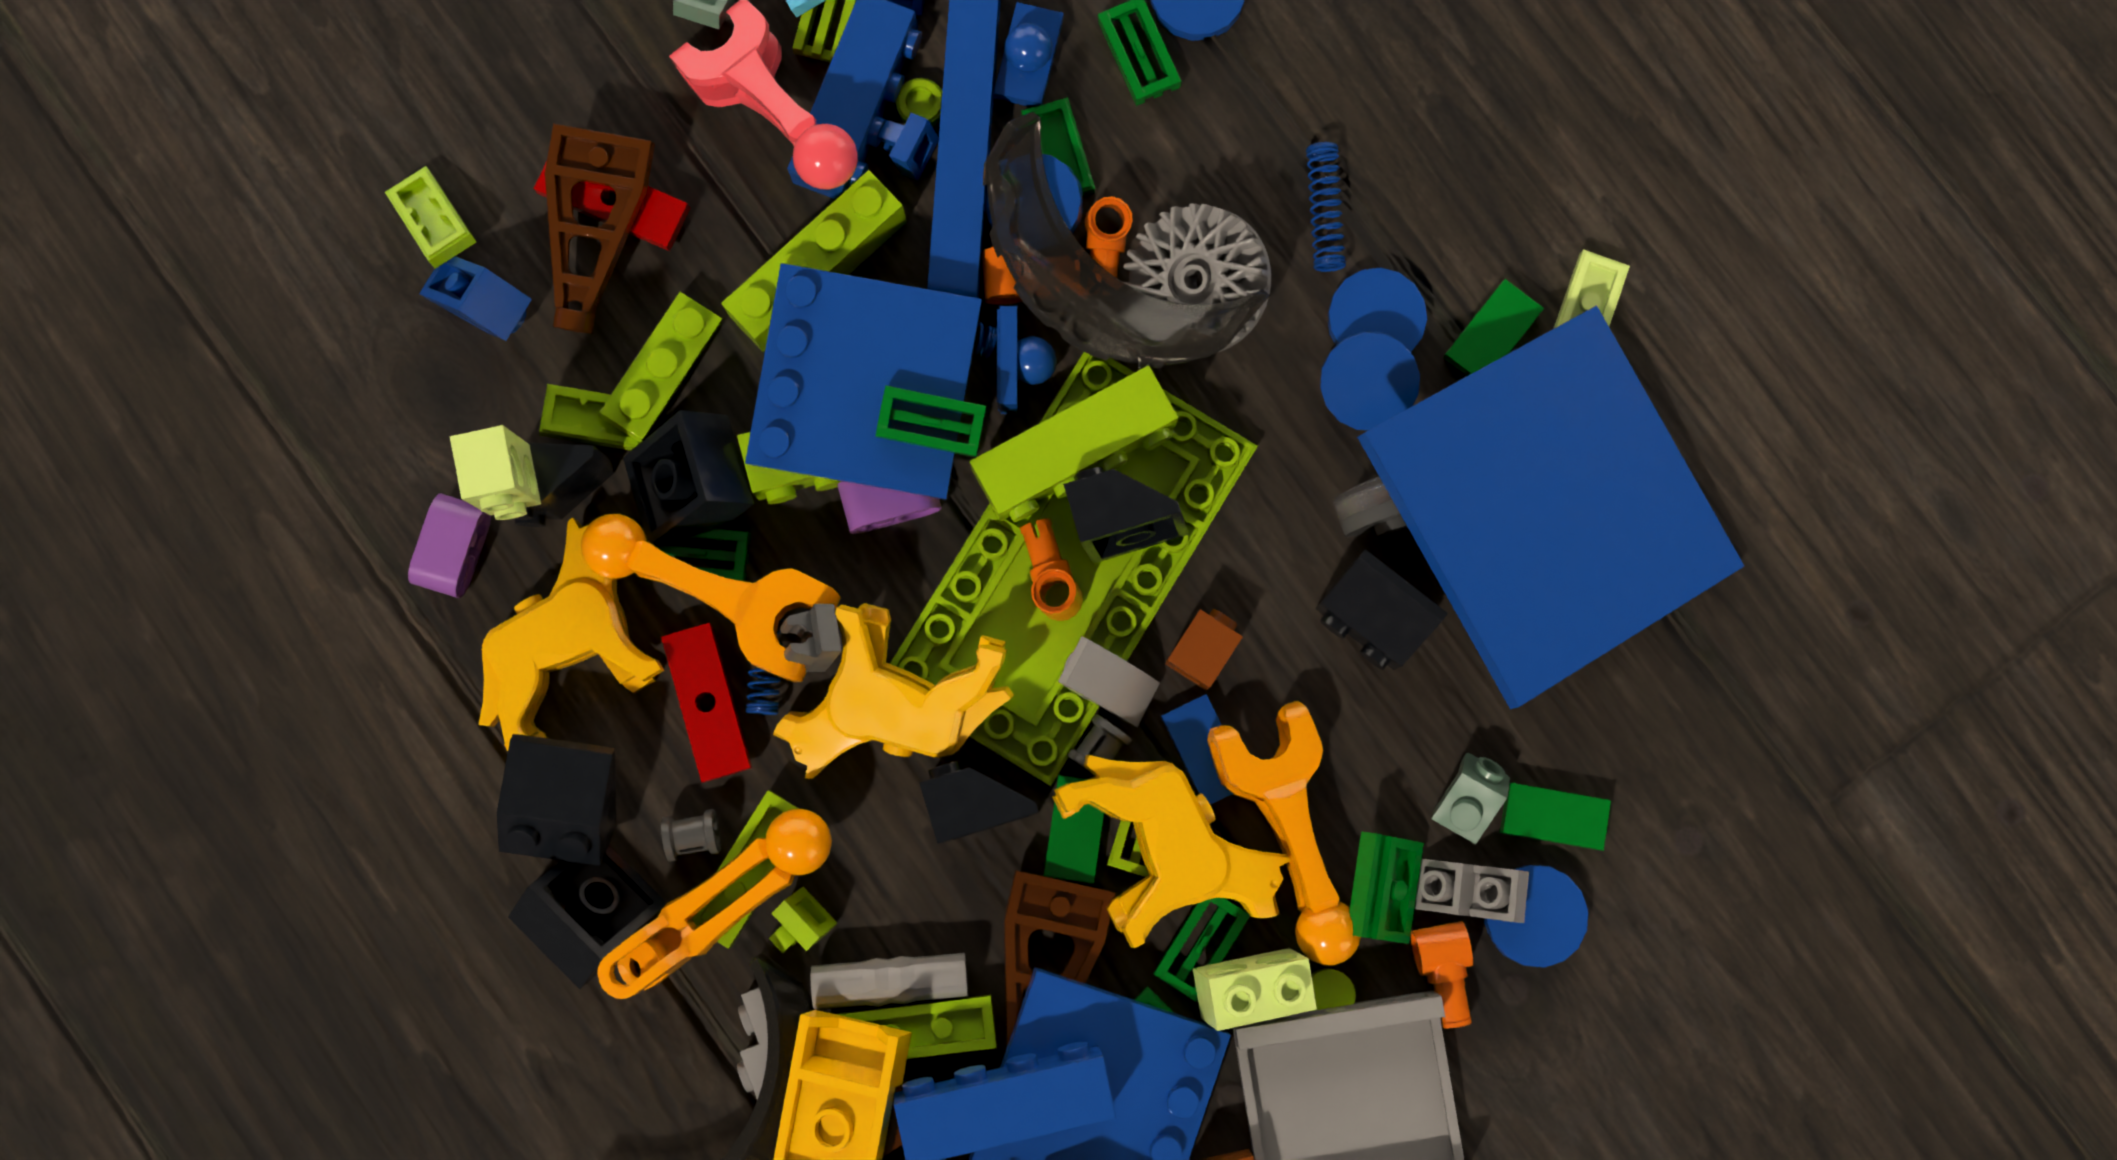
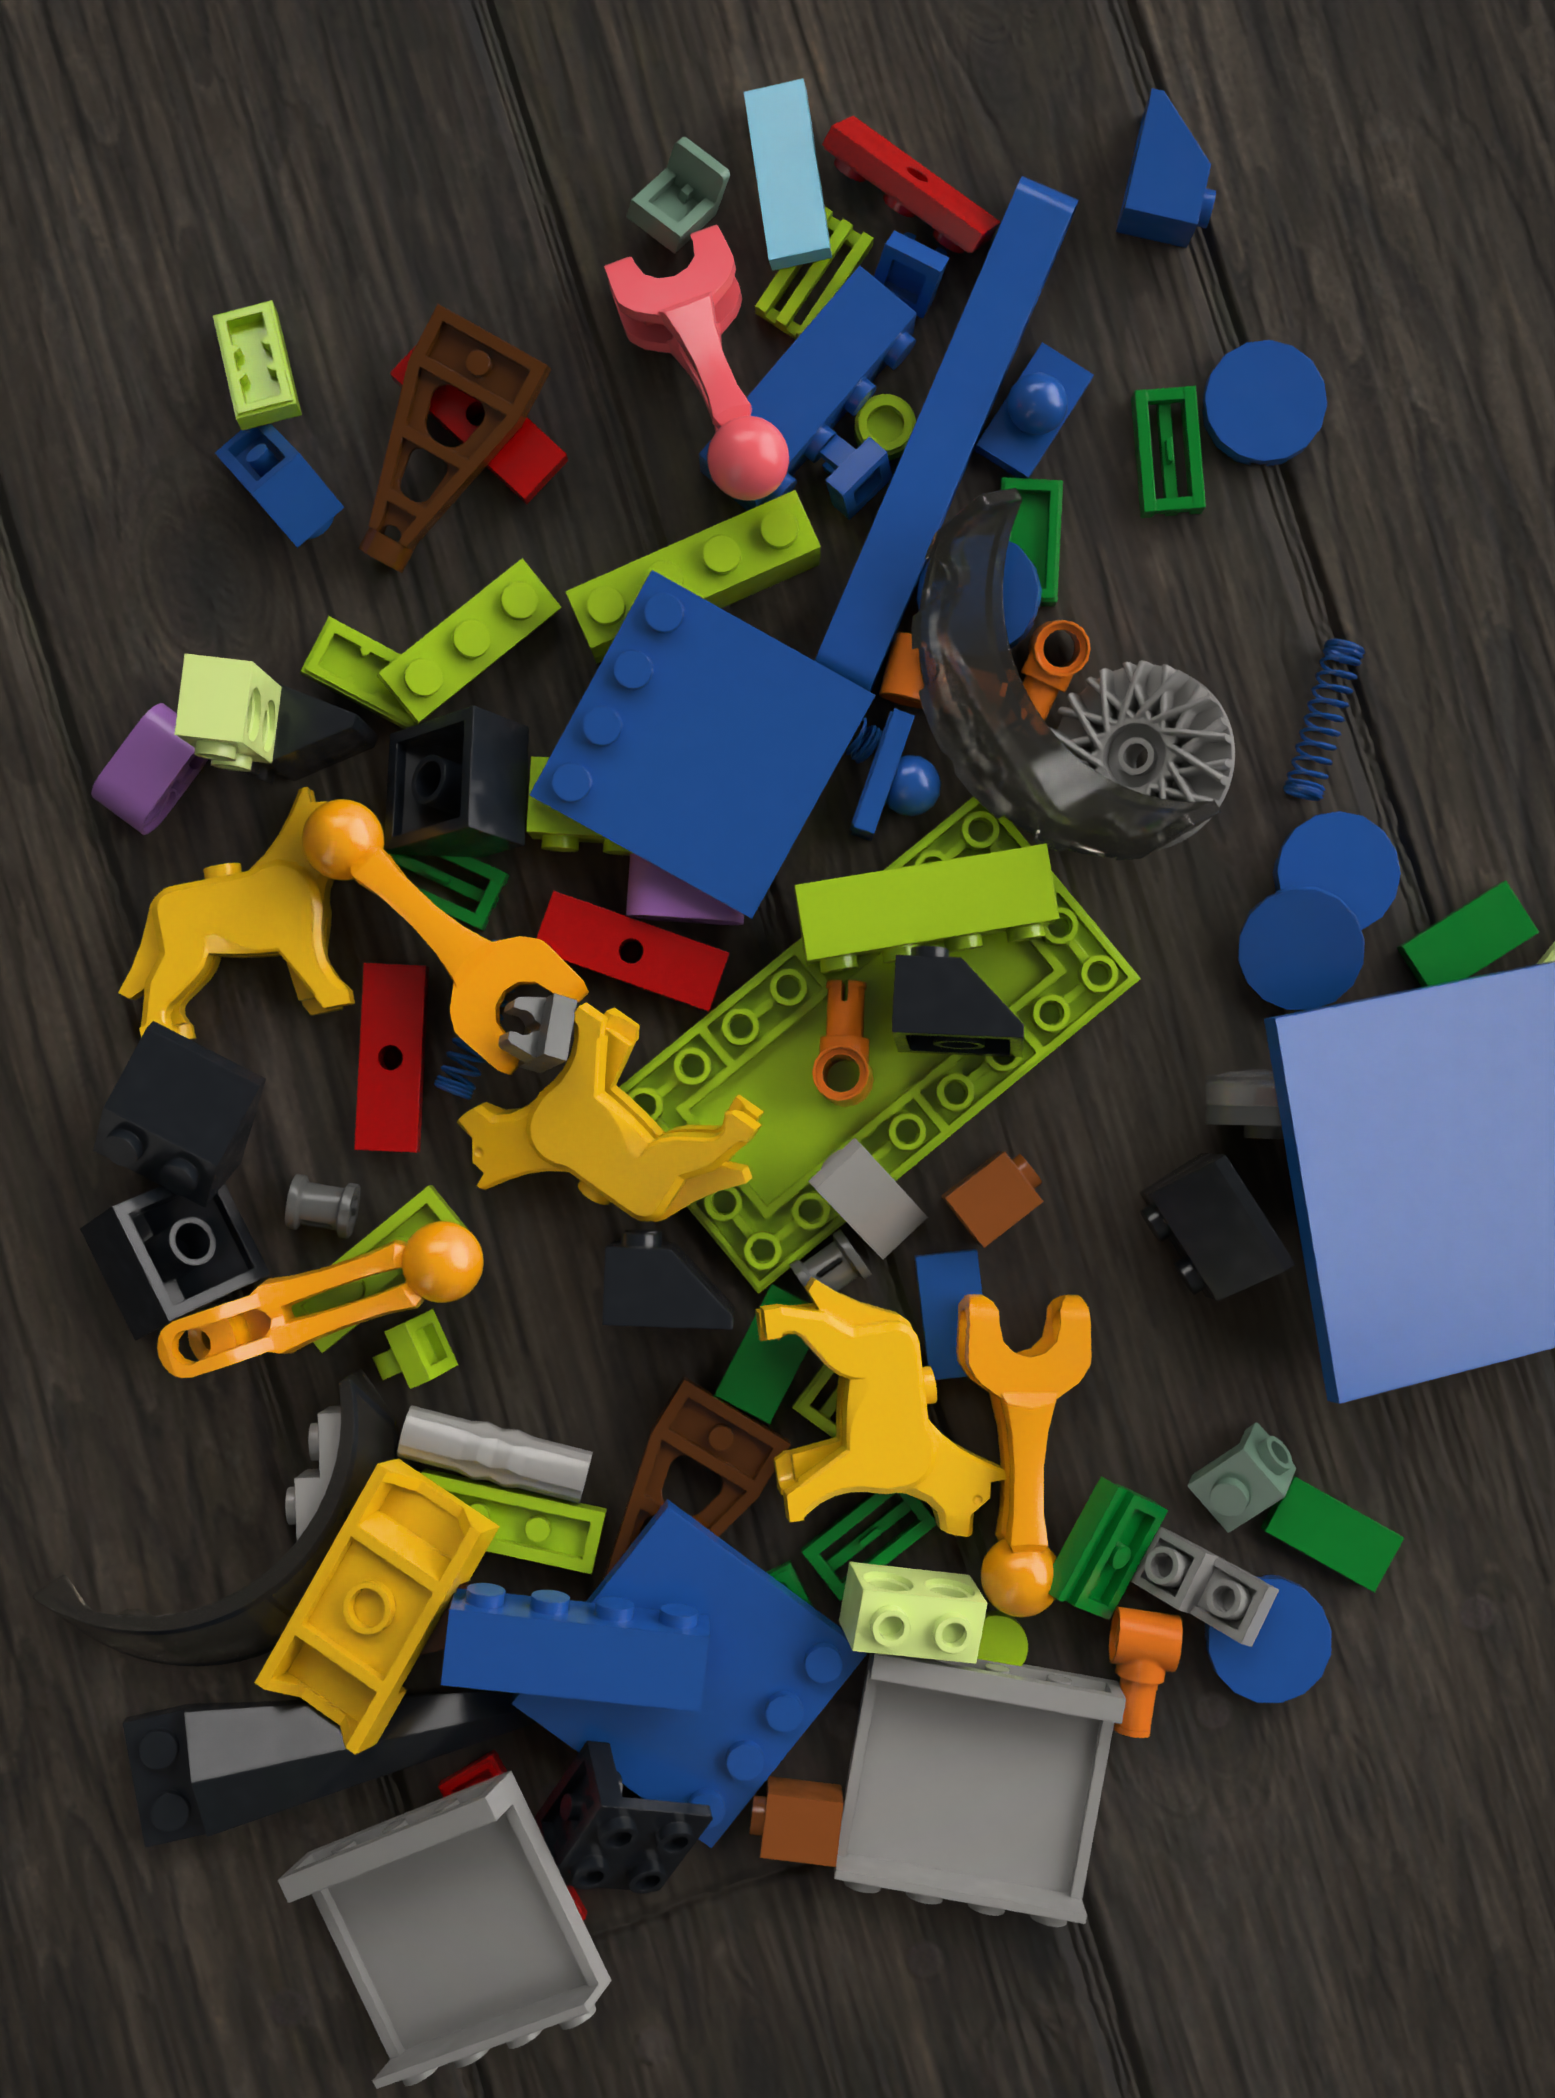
camera: 15 degrees right, 5 degrees up
green tile [875,385,986,457] -> none
none -> red tile [536,890,730,1012]

